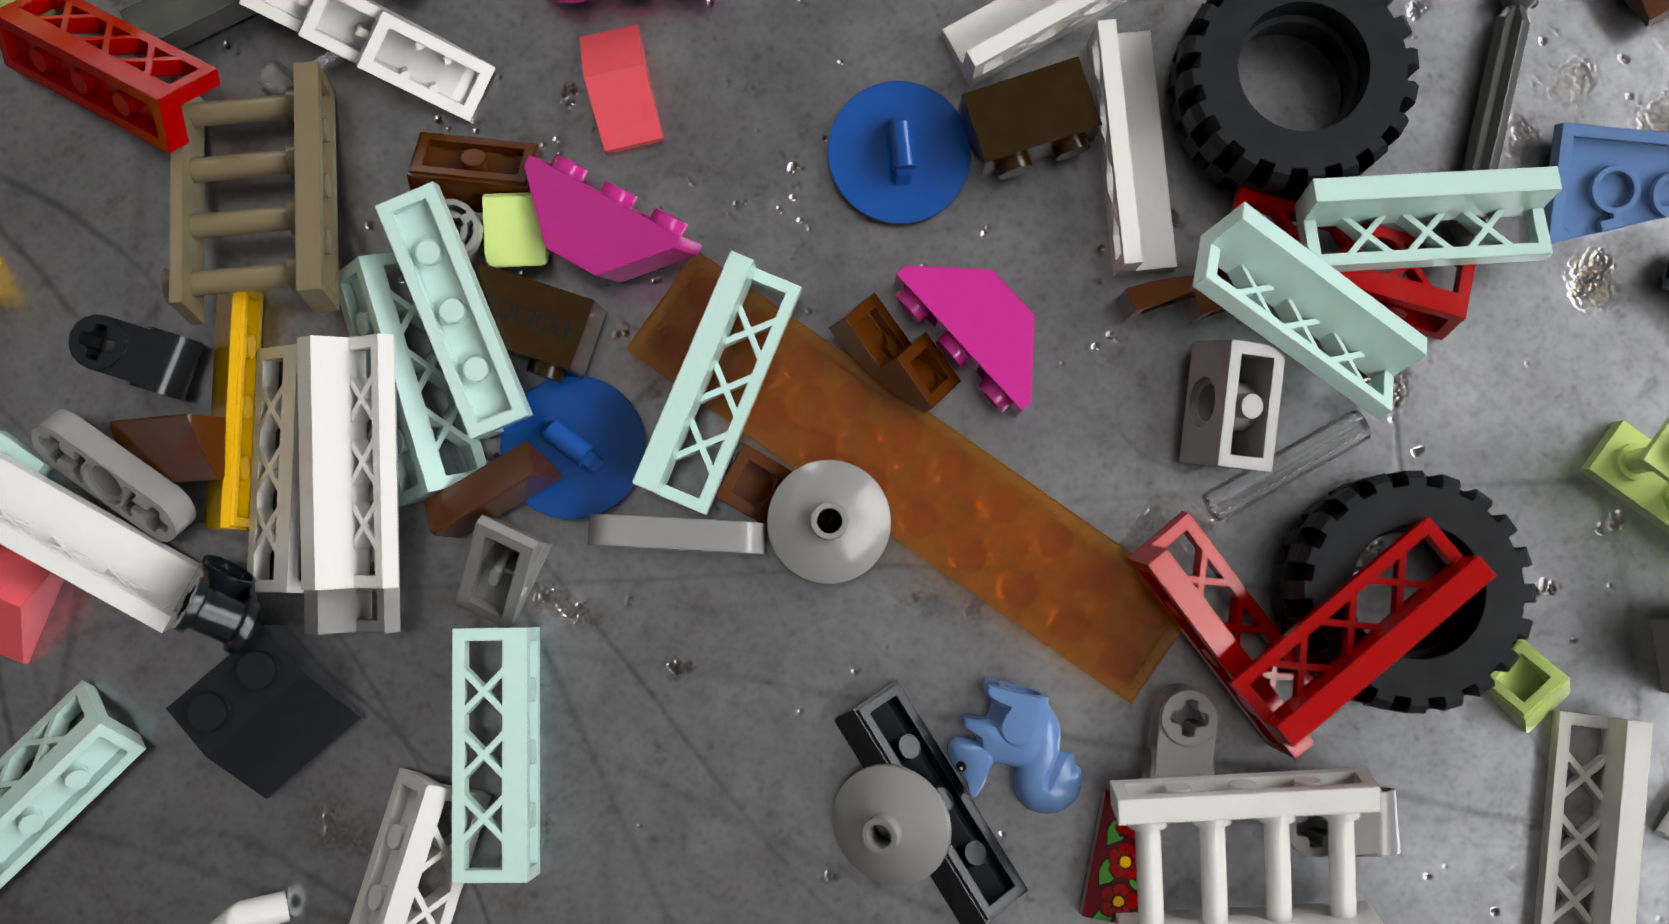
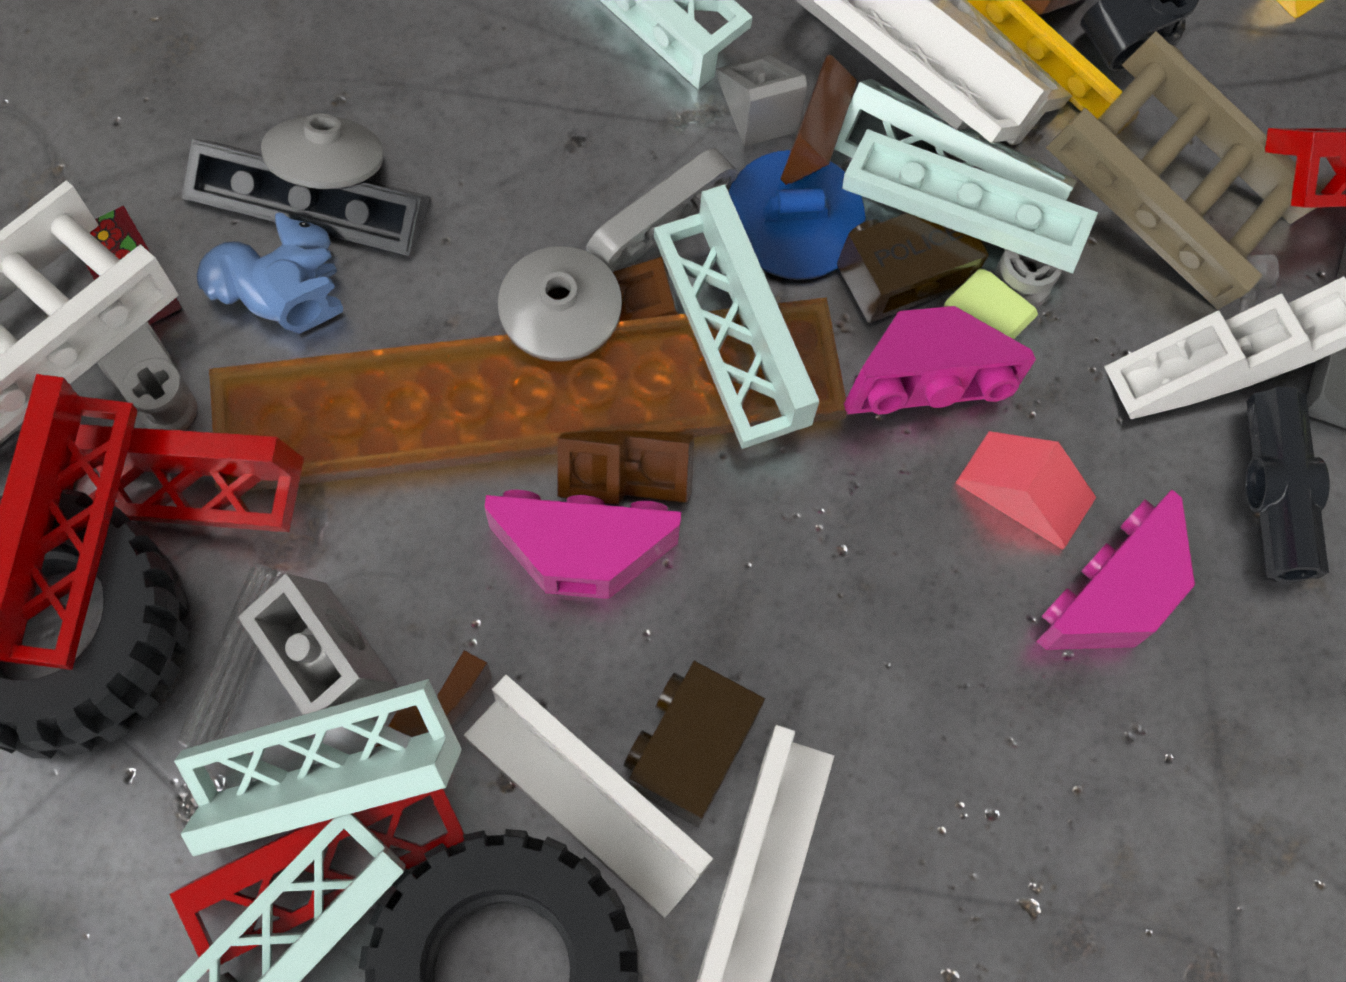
camera: 130 degrees right, 15 degrees down
reddish brown slope [407,132,540,213] -> none
blue shield [828,81,971,224] -> none

